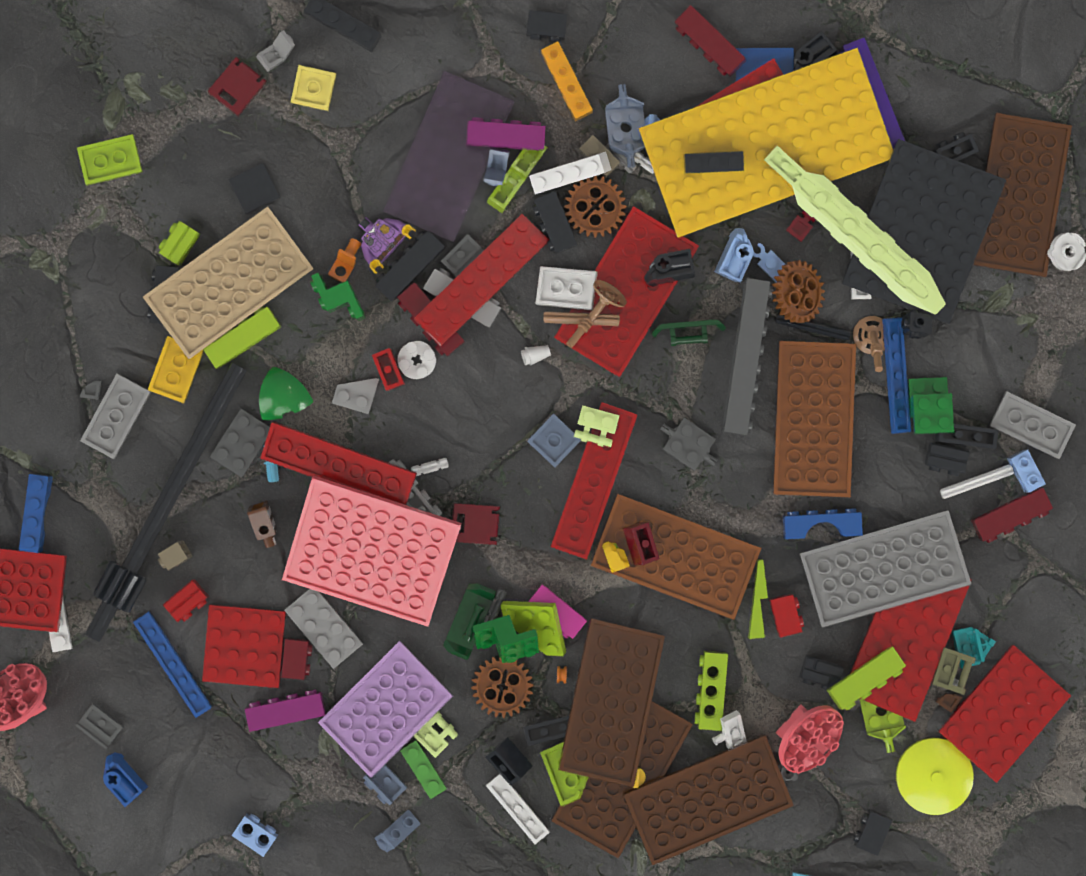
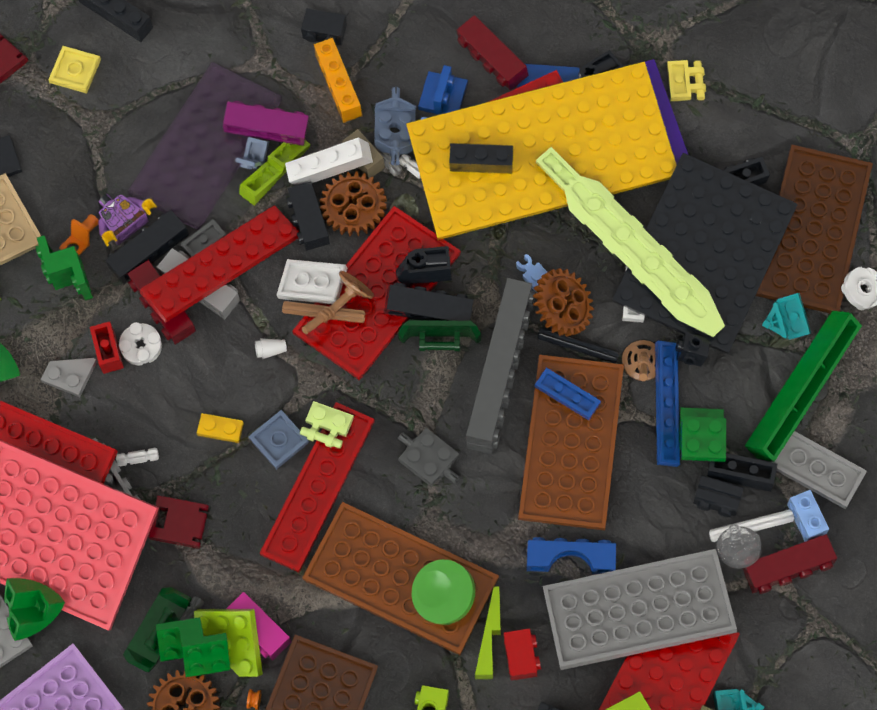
camera: 15 degrees right, 20 degrees down
light grey bracket [256,30,295,72] -> none
yellow rock [602,542,630,573] -> none
dark red brick [623,522,660,565] -> none
light blue piece [714,228,754,283] -> none
dark red plate [786,211,816,242] -> none
none -> green brick [4,578,65,641]
none -> yellow plate [197,413,244,443]
none -> black brick [384,283,473,321]
none -> bright green piece [412,559,475,625]
none -> blue bracket [418,65,468,115]
none -> blue plate [535,367,601,420]
none -> light yellow plate [667,60,706,101]
none -> clear tile [717,524,762,569]
none -> green brick [745,311,862,462]
none -> teal slope [762,293,811,340]

